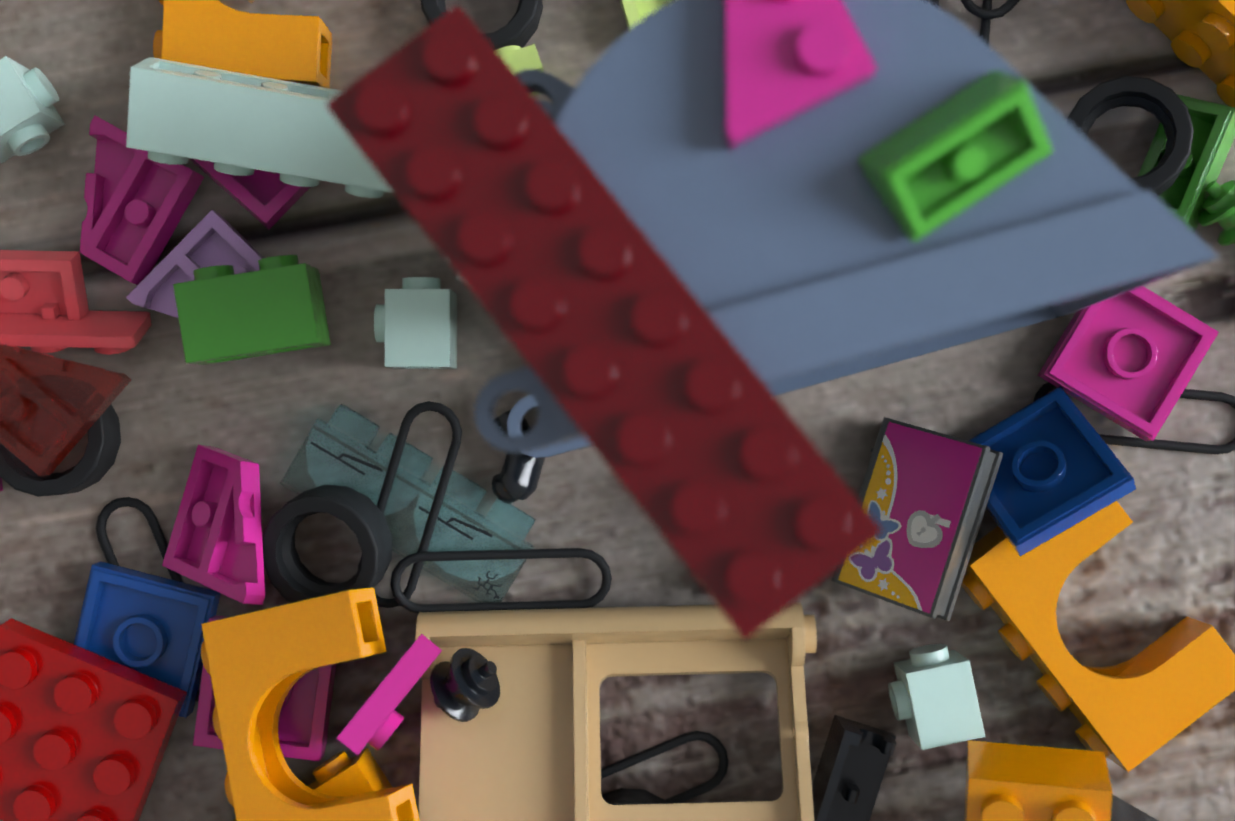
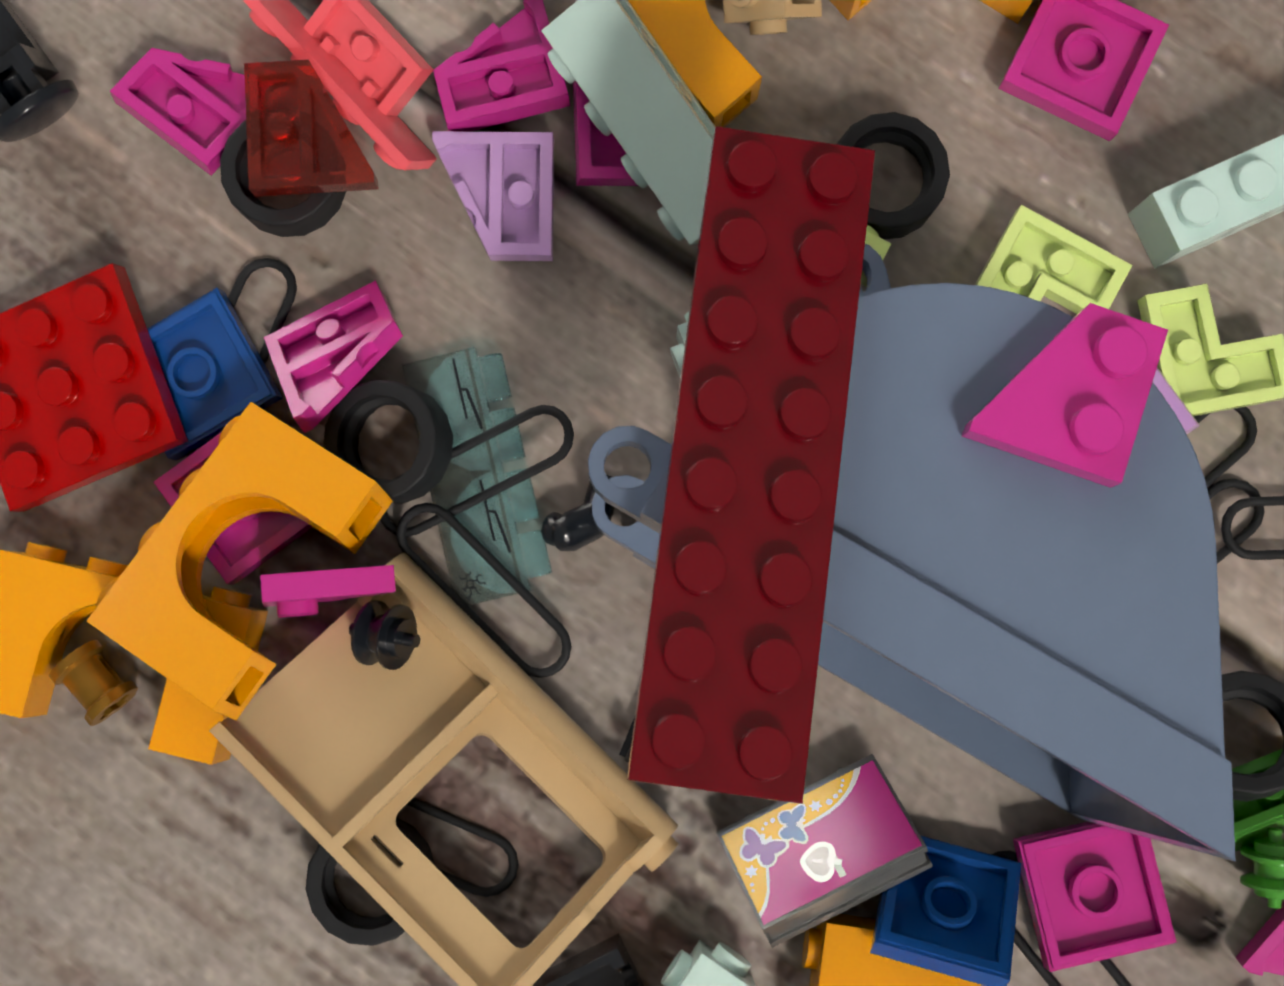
camera: 50 degrees right, 5 degrees down
bright green brick [173,255,331,365] -> none
light aqua brick [374,277,457,369] -> none
bright green slope [858,71,1053,242] -> none

